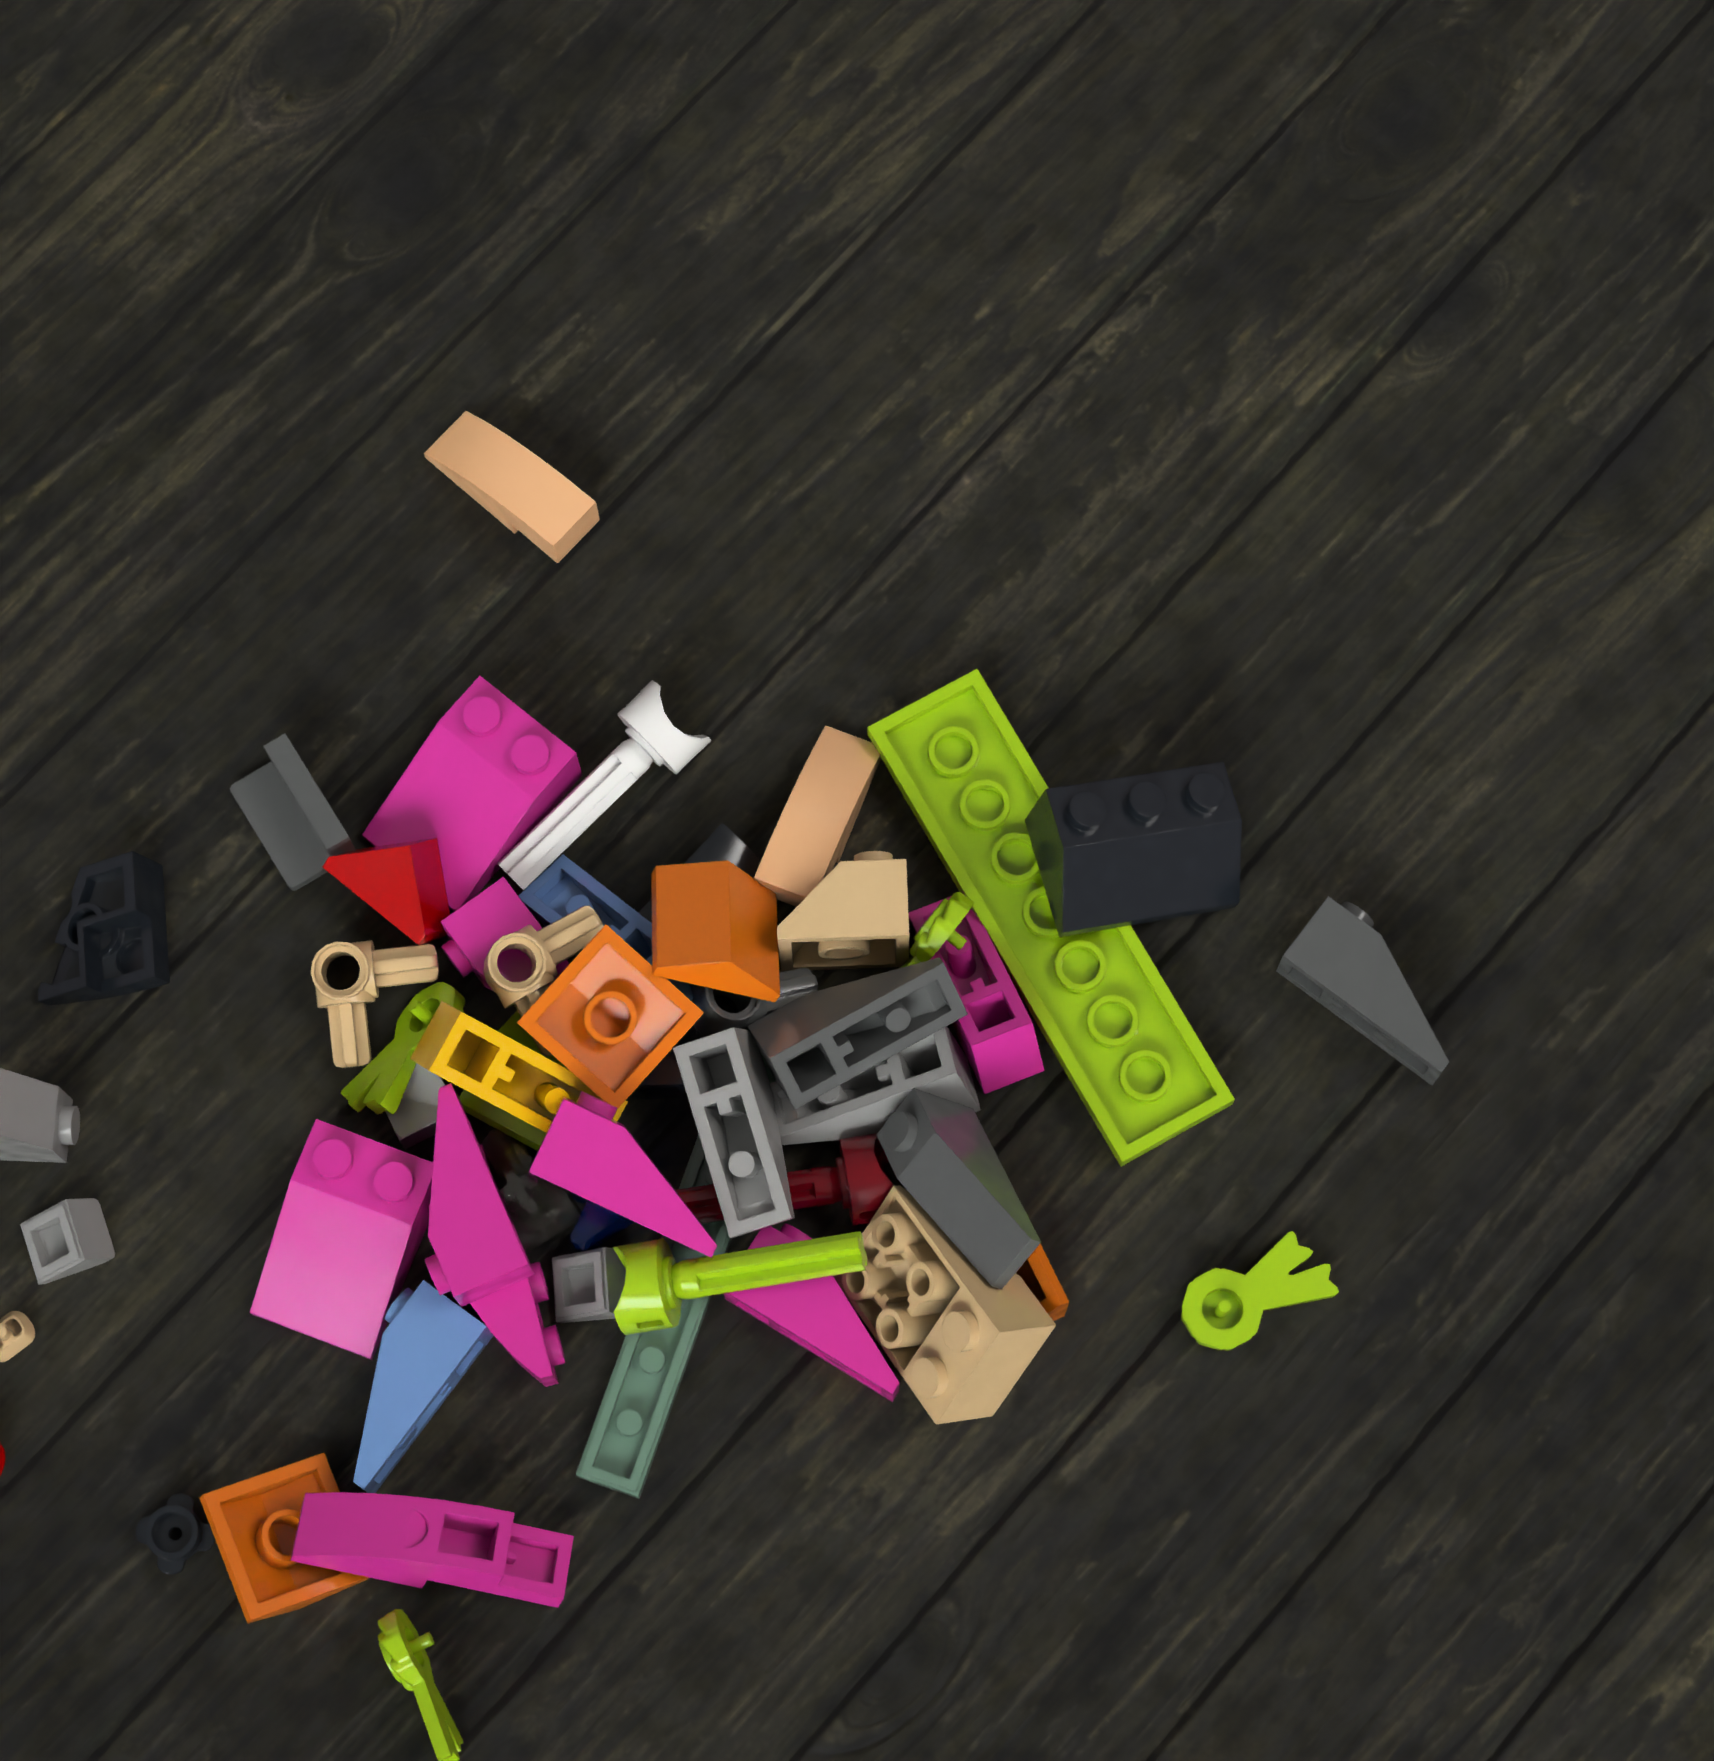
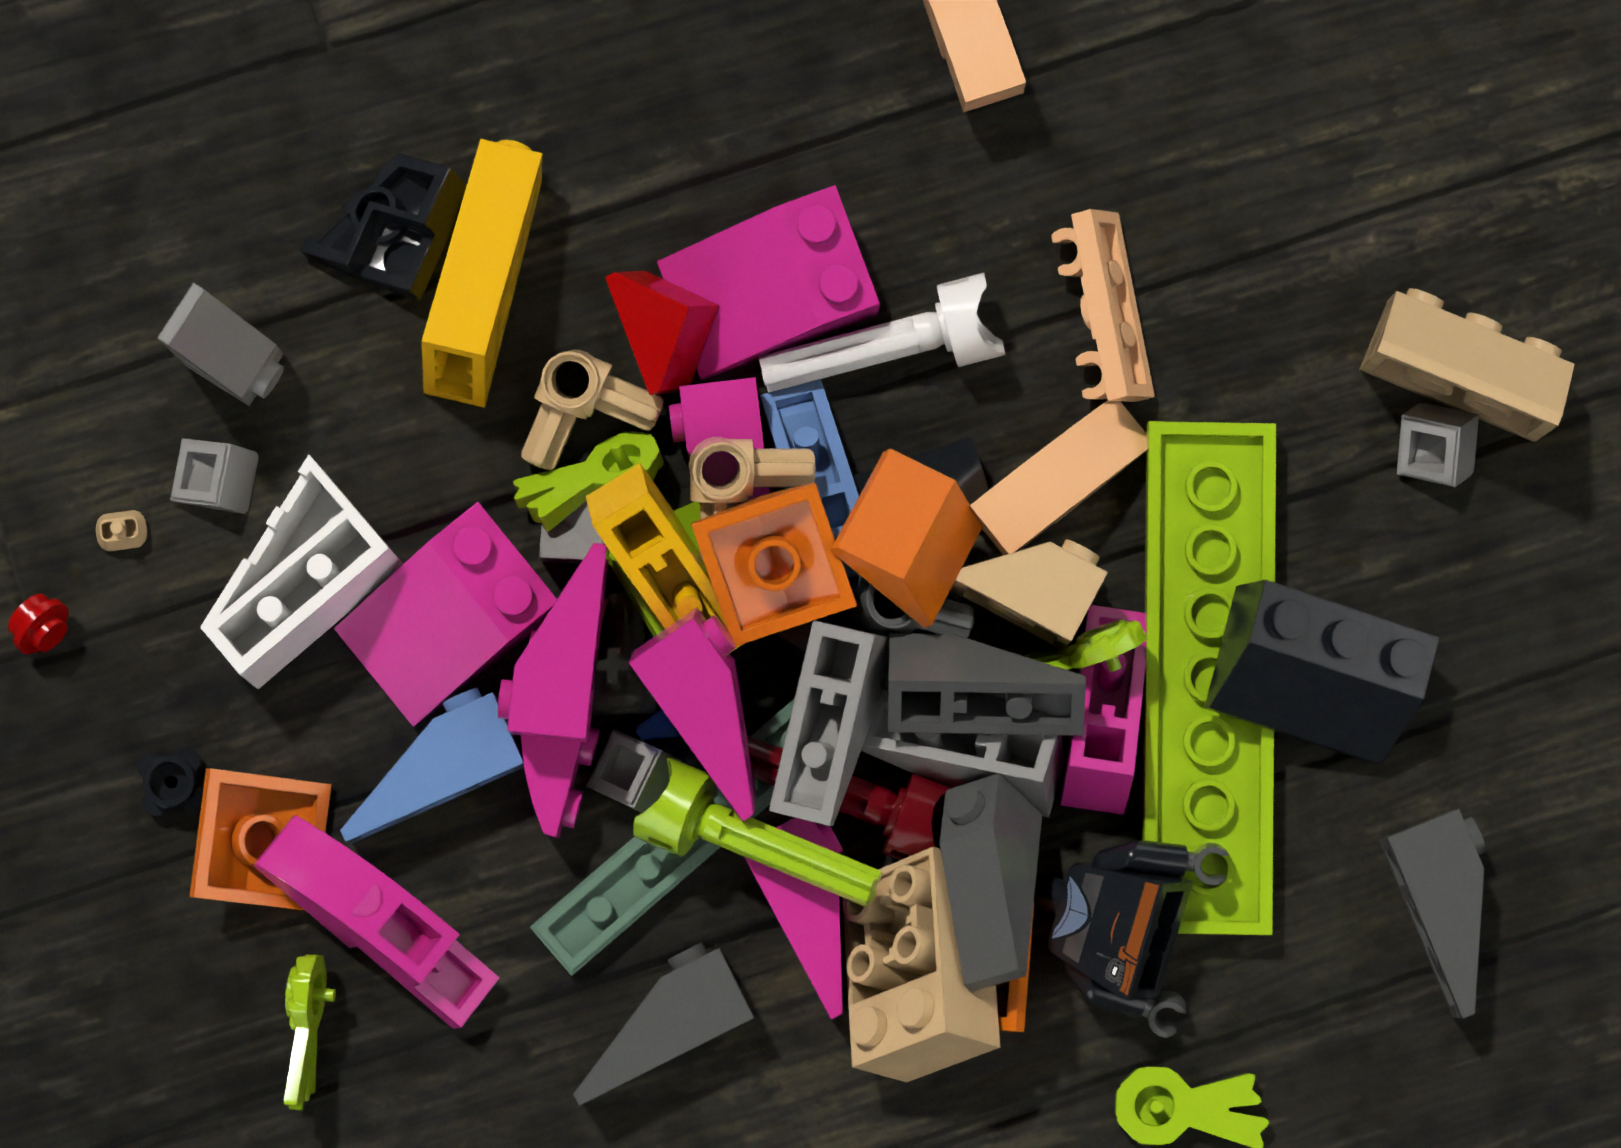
camera: 25 degrees right, 10 degrees up
dark grey panel [230,733,356,891] -> none
none -> white wedge [200,455,403,689]
none -> yellow slope [422,139,542,408]
none -> dark grey slope [573,942,754,1106]
none -> black torso [1034,840,1230,1038]
none -> light nougat plate [1051,209,1155,402]
none -> tan slope [1359,288,1575,442]
none -> light grey slope [1397,403,1479,487]

